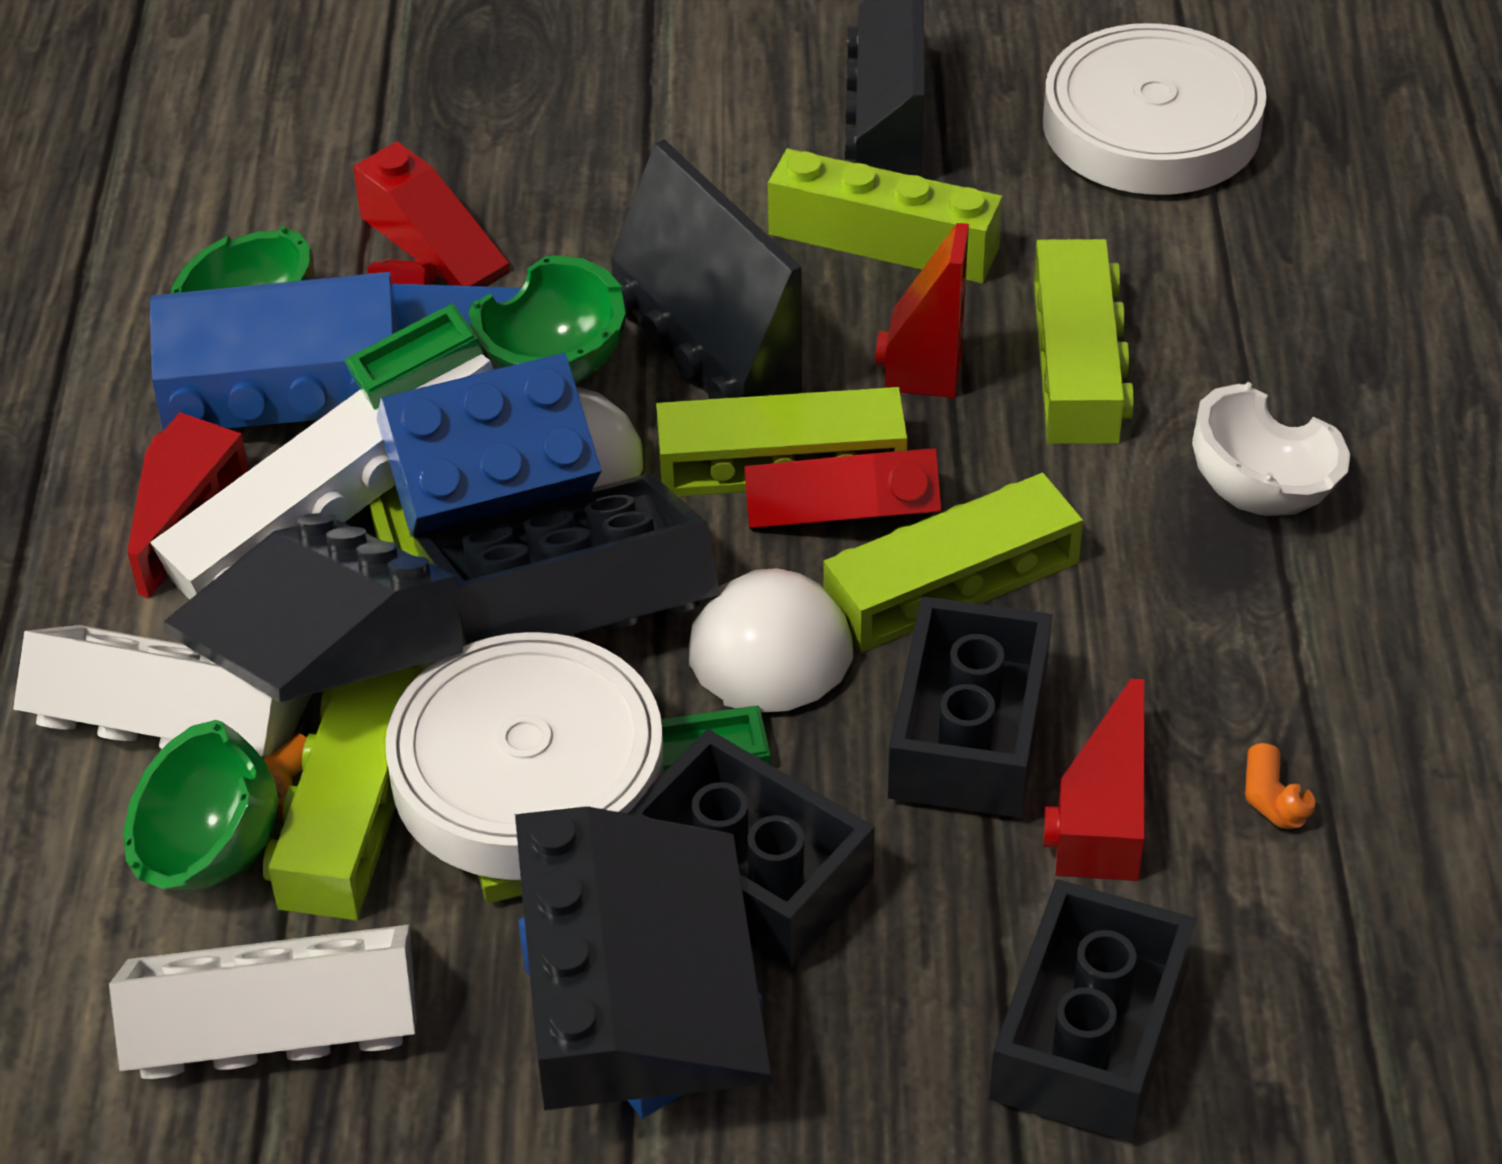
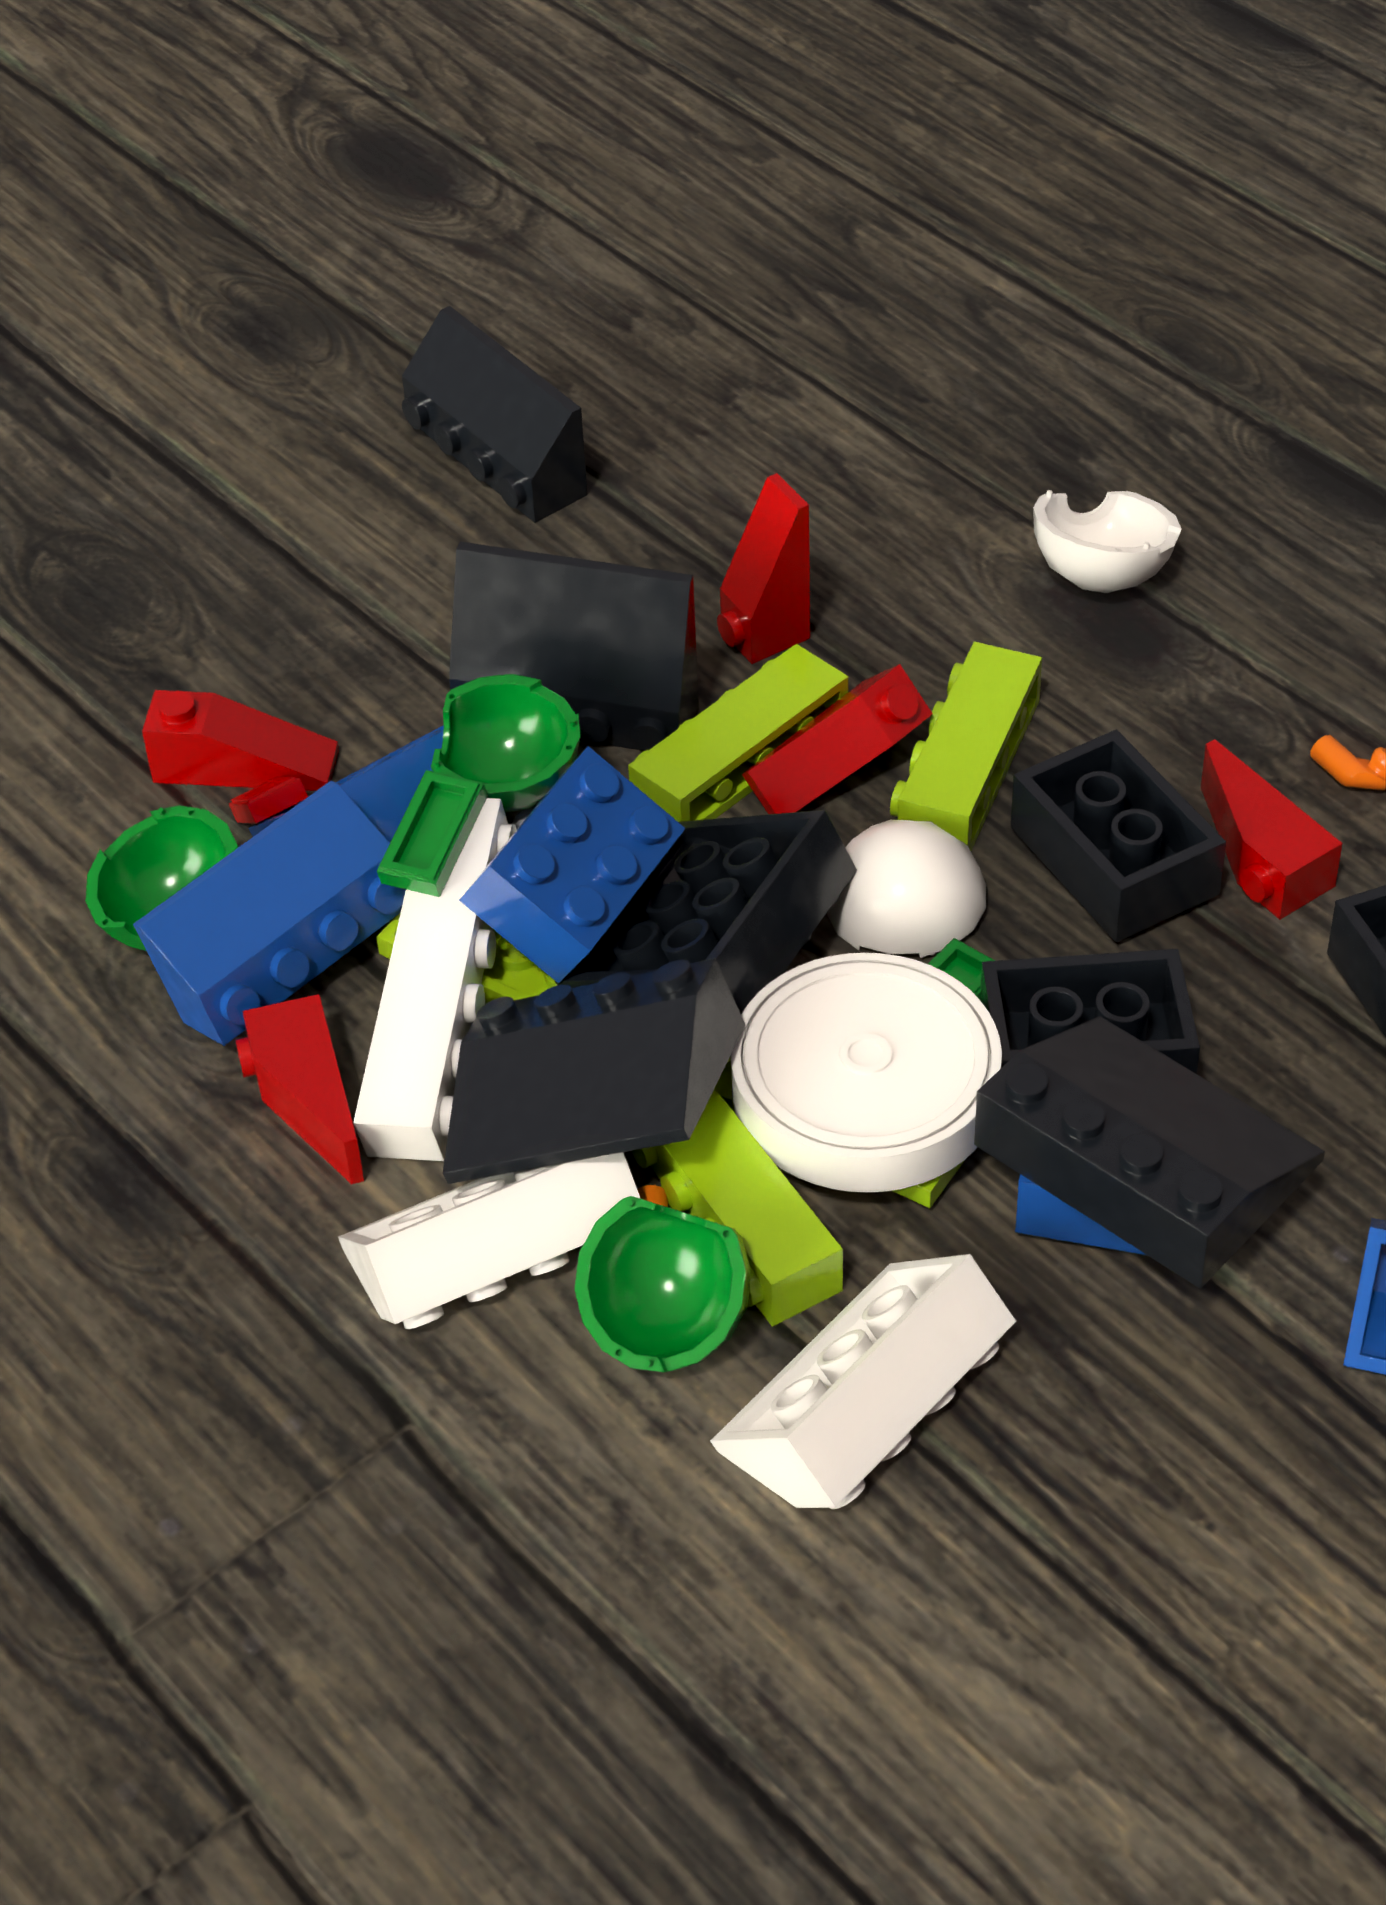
camera: 40 degrees left, 0 degrees up
lime brick [768,148,1003,284] -> none
lime brick [1034,239,1133,444] -> none
white brick [1043,23,1266,195] -> none

